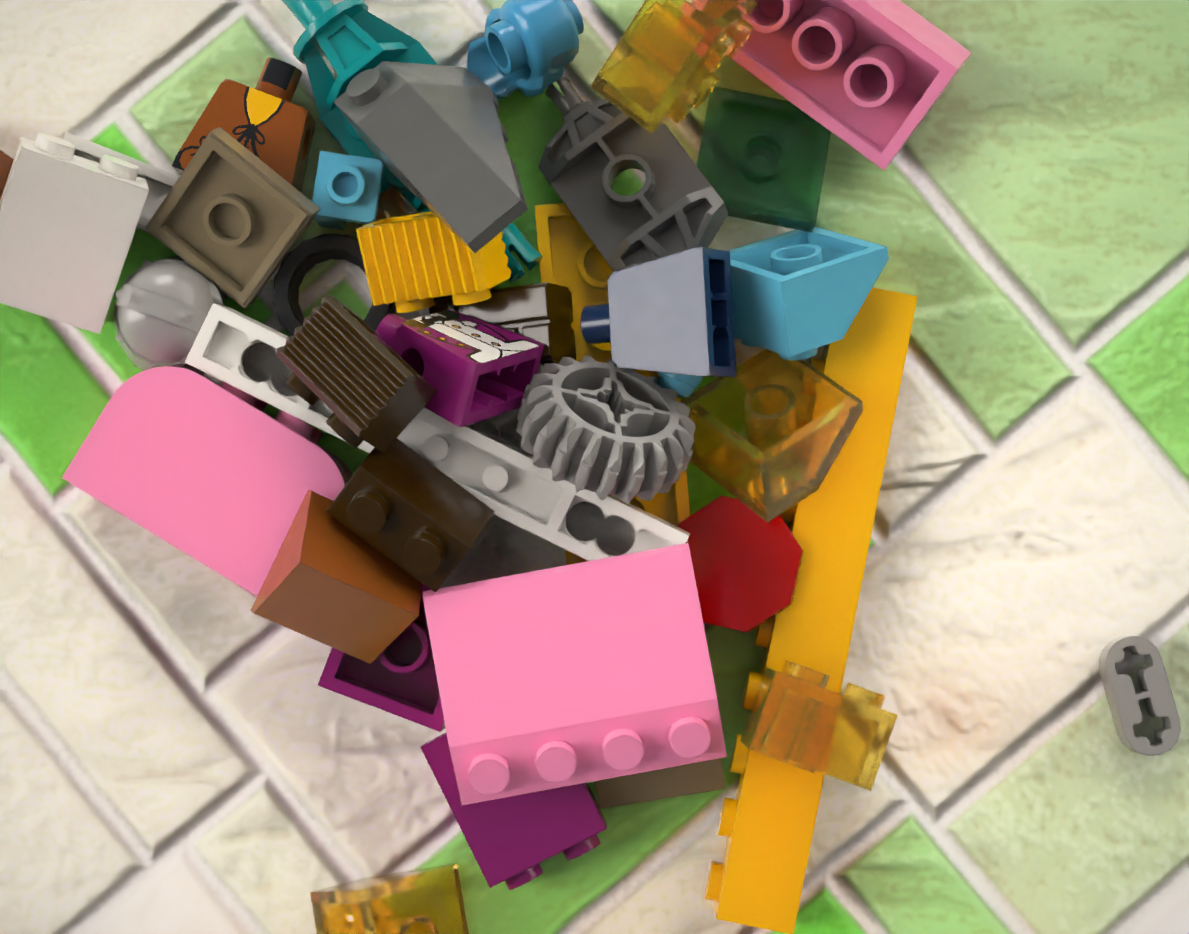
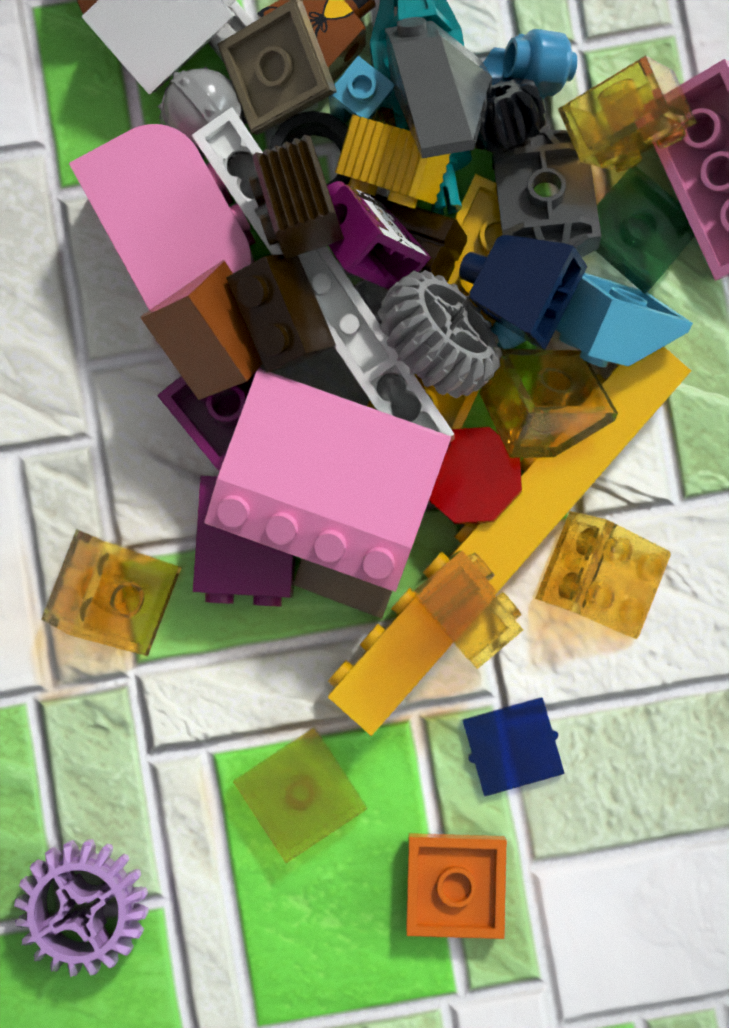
camera: 25 degrees right, 0 degrees up
light grey beam [1099,636,1181,756] -> none
none -> clear blue piece [462,697,565,797]
none -> black gear [475,78,546,152]
none -> clear yellow bracket [535,511,671,639]

